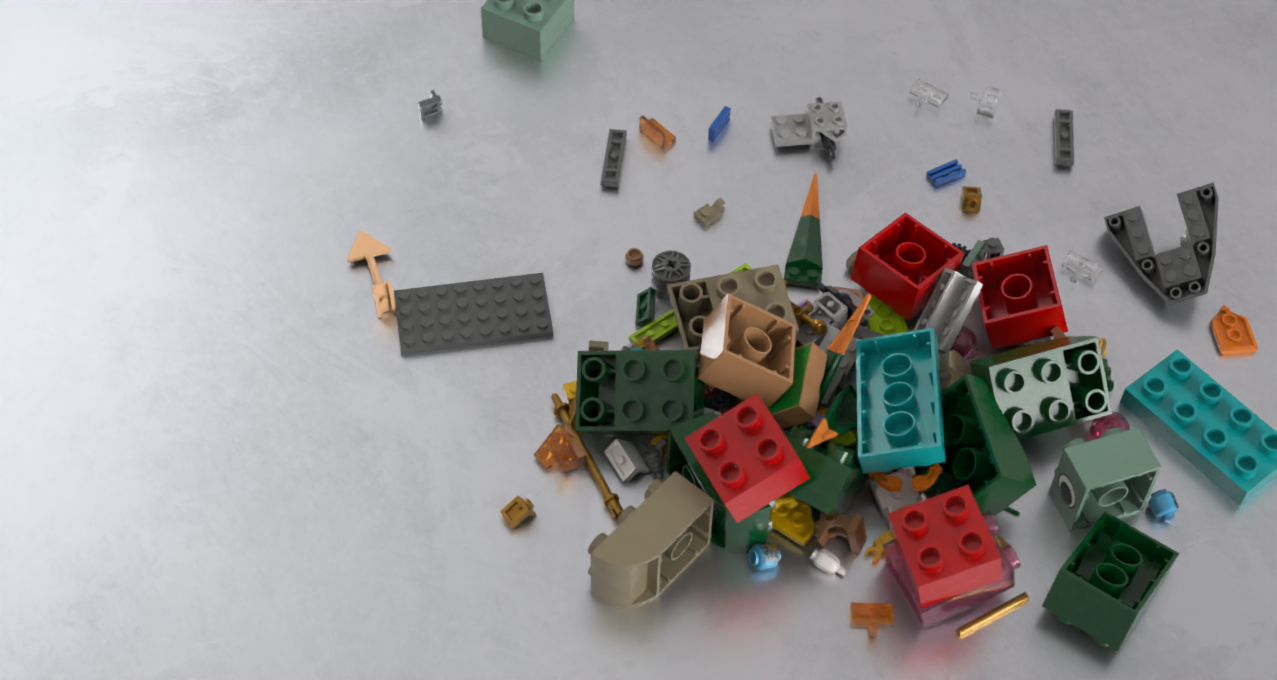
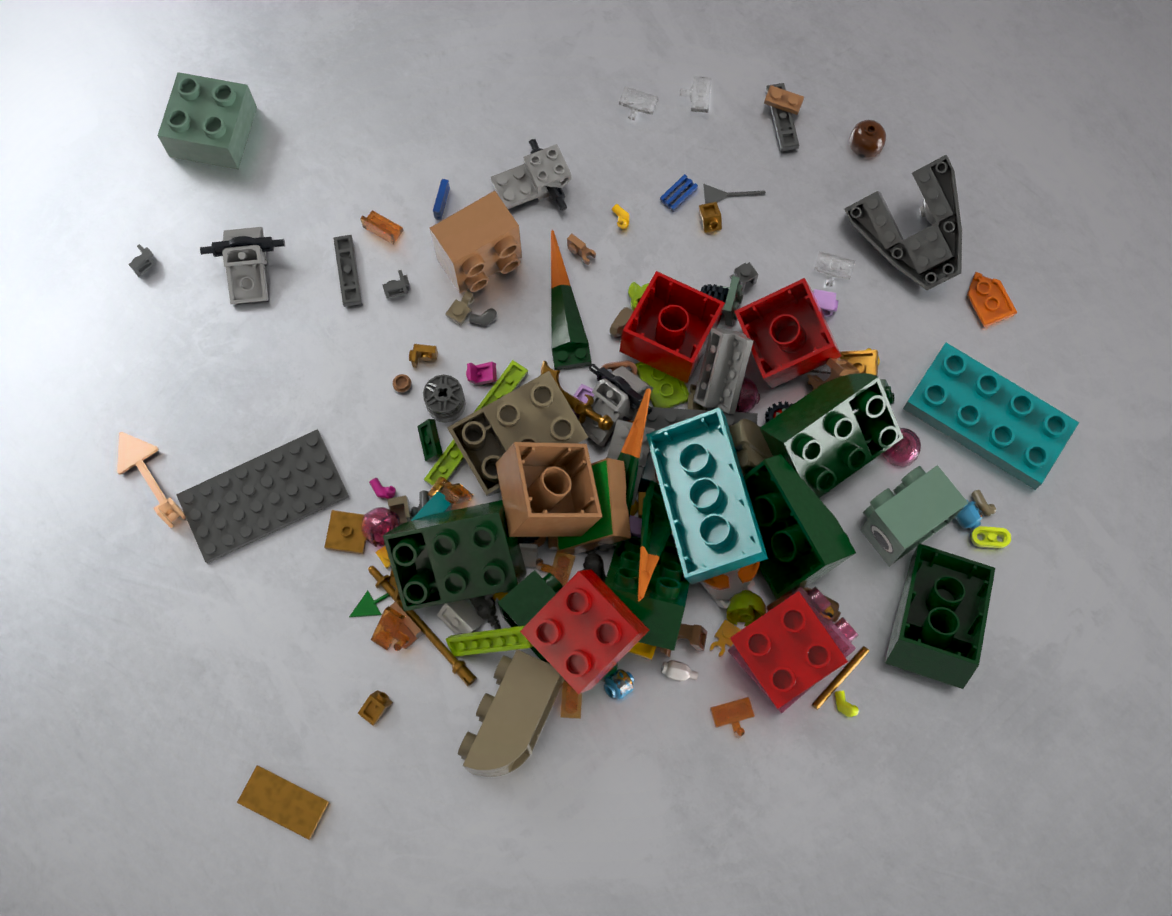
camera: 15 degrees left, 20 degrees up
none -> light grey piece [200,227,285,304]
none -> pearl gold tile [237,765,329,840]
none -> pearl gold plate [324,510,371,554]
none -> green piece [349,588,396,617]
none -> clear pink cylinder [361,507,400,547]
none -> dark pink arm [369,478,396,499]
none -> dark grey bracket [382,270,410,298]
none -> pearl gold bracket [409,344,438,368]
none -> medium nougat brick [430,190,522,293]
none -> lime plate [446,626,533,656]
none -> dark pink bracket [466,362,497,386]
none -> dark grey arm [469,308,497,326]
none -> clear orange plate [561,679,582,719]
none -> medium nougat plate [567,233,596,265]
none -> yellow arm [611,204,630,229]
none -> dark grey piece [703,183,766,204]
none -> medium nougat plate [764,85,804,115]
none -> lavender brick [813,289,839,317]
none -> neon yellow arm [834,691,859,717]
none -> reddish brown cylinder [849,120,886,157]
none -> neon yellow plate [970,526,1011,548]
none -> dark tan arm [971,490,996,516]

